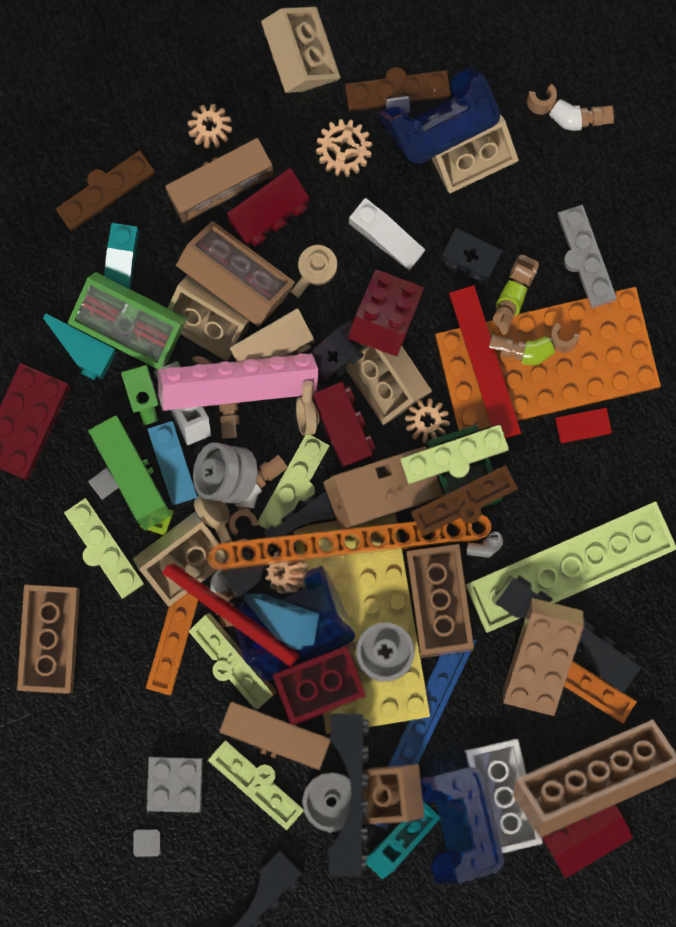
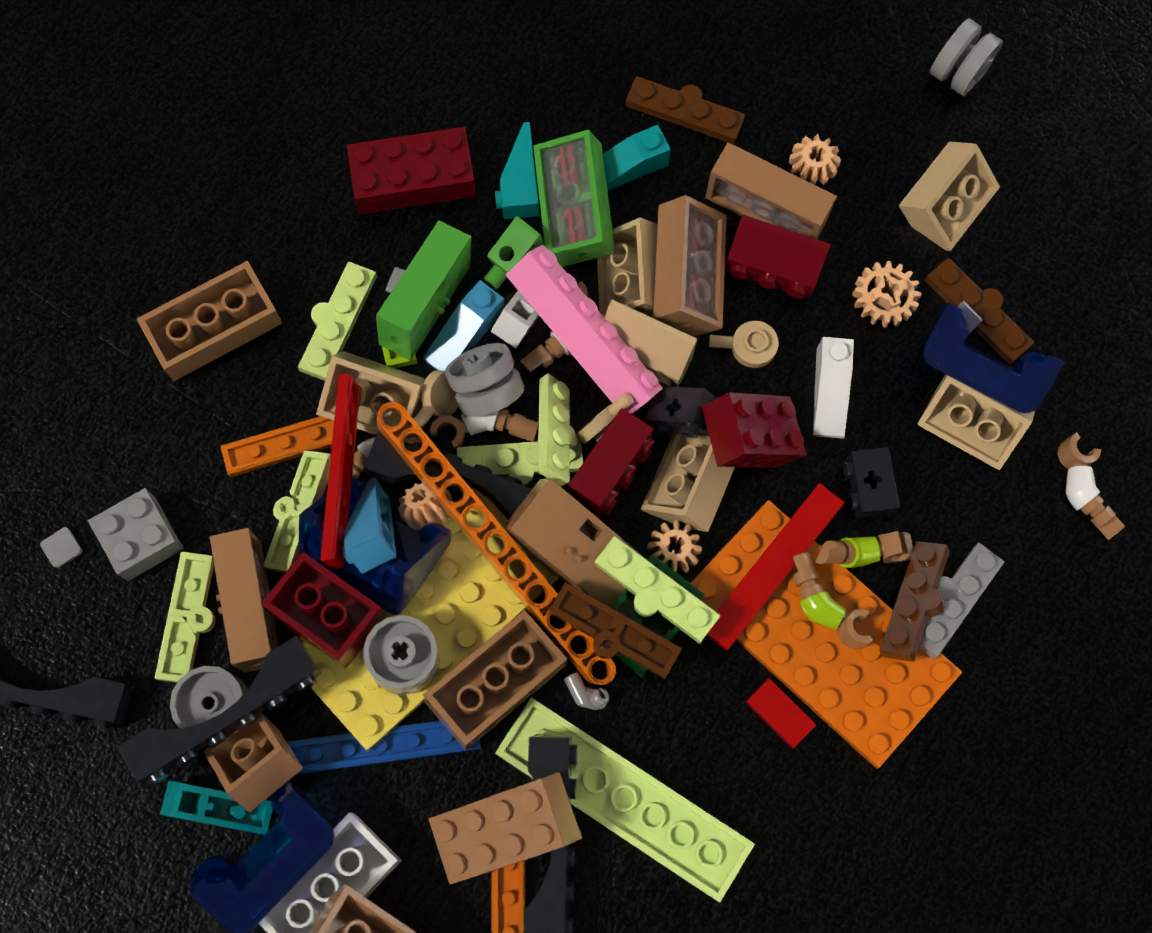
camera: 55 degrees right, 10 degrees down
none -> yellowish green hinge [538,373,578,487]
none -> reddish brown hinge [879,541,950,662]

